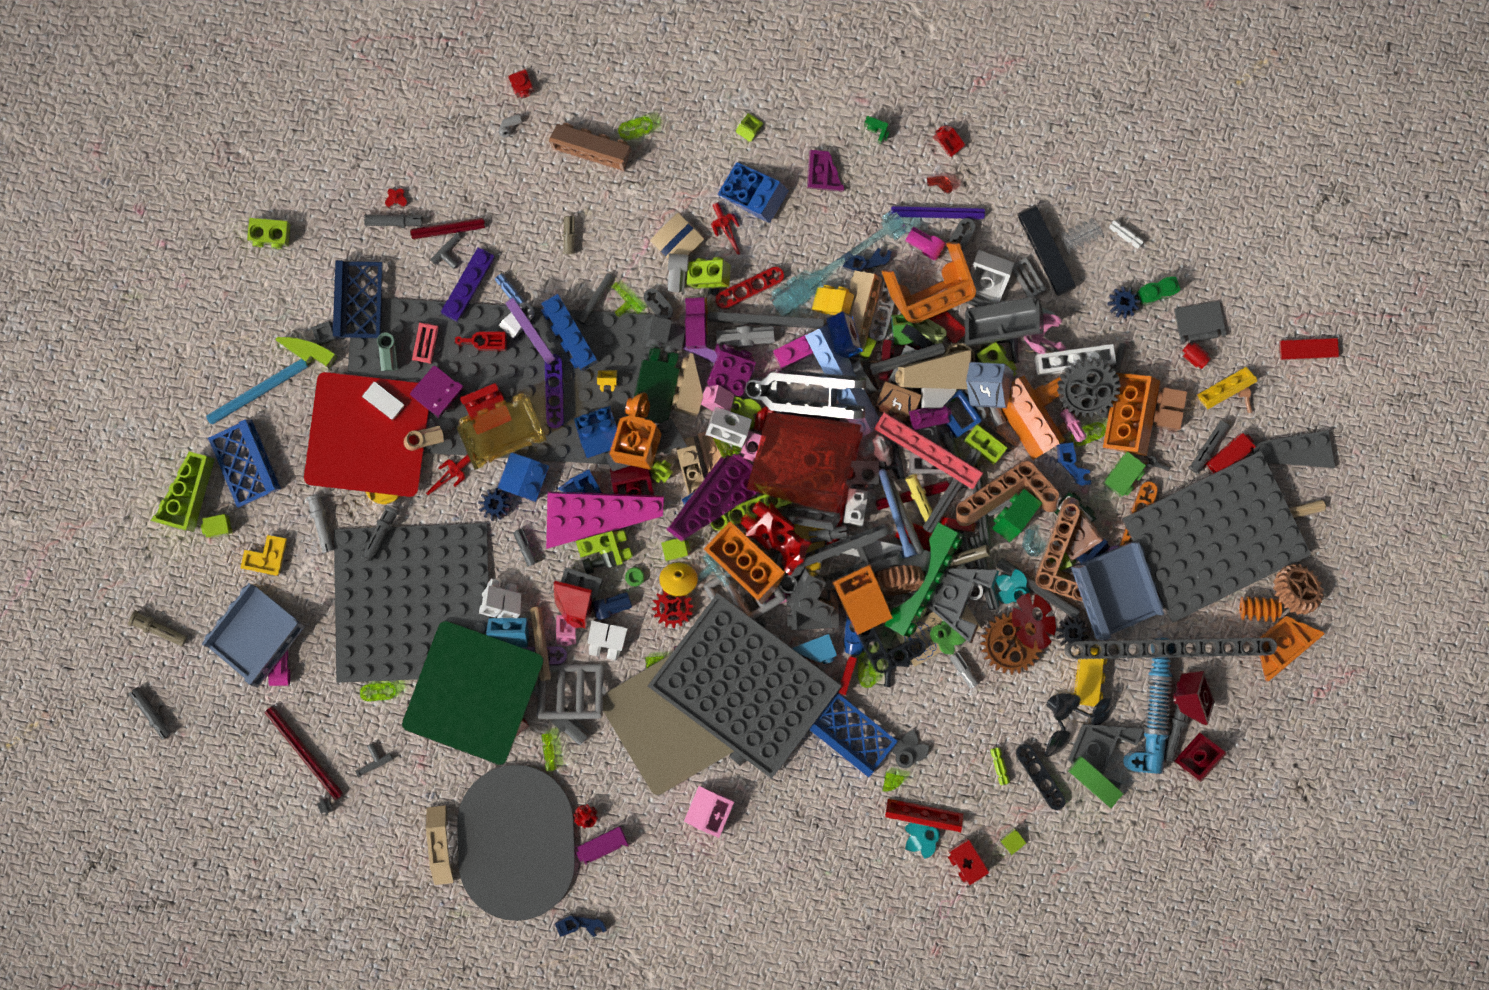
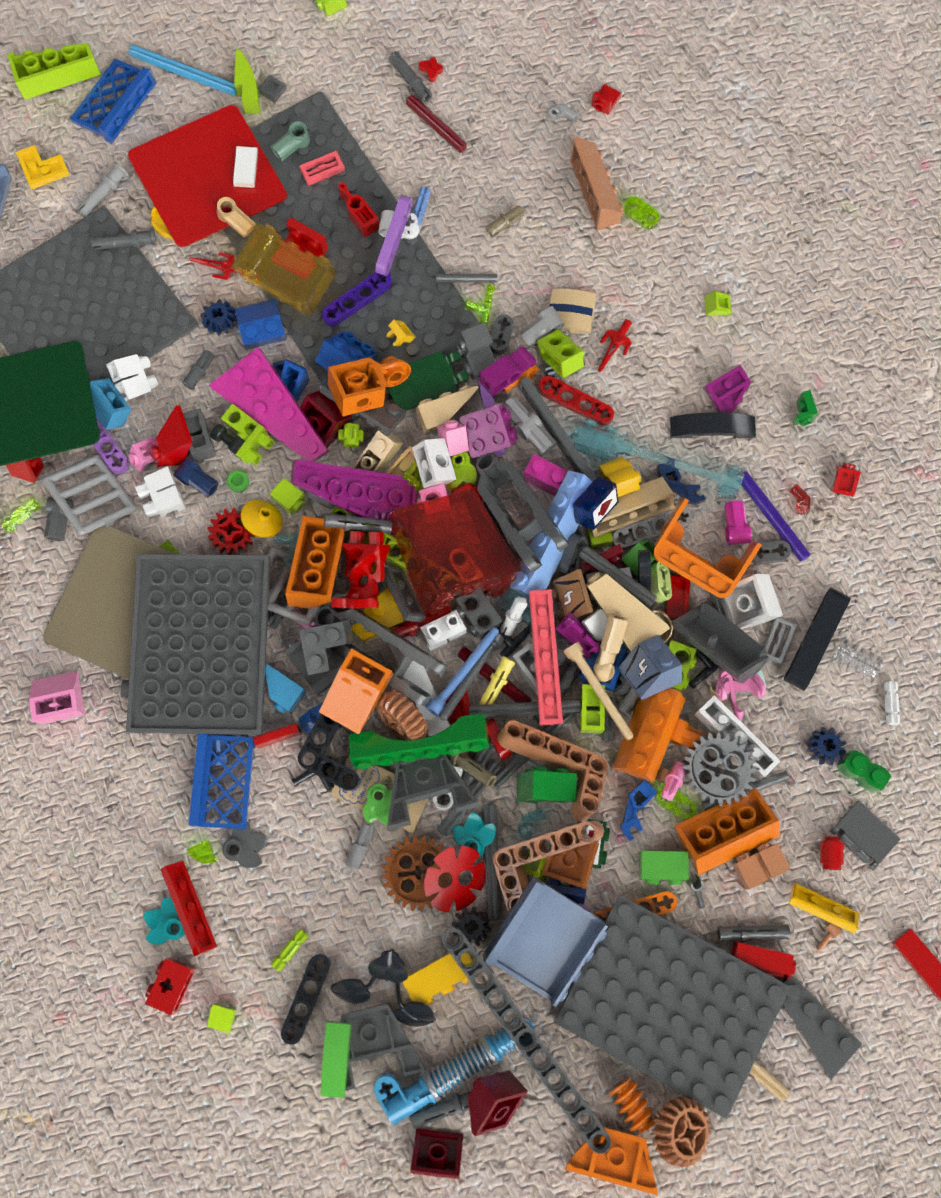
camera: 50 degrees right, 10 degrees down
lime brick [201,514,233,538] -> none
dark blue fence [333,260,383,339] -> none
magenta bracket [410,365,464,419] -> none
dark grey piece [430,233,461,269] -> none
dark purple plate [441,247,495,322] -> none
tan axle [530,606,551,681] -> none
blue brick [541,294,598,372] -> none
blue slope [717,162,789,223] -> none
dark grey pin [809,525,849,543] -> none
clear neon green beam [857,652,876,688] -> none
none -> dark grey pin [324,513,392,534]
none -> tan piece [563,642,633,740]
none -> tan piece [593,614,628,682]
none -> black slope [670,412,756,438]

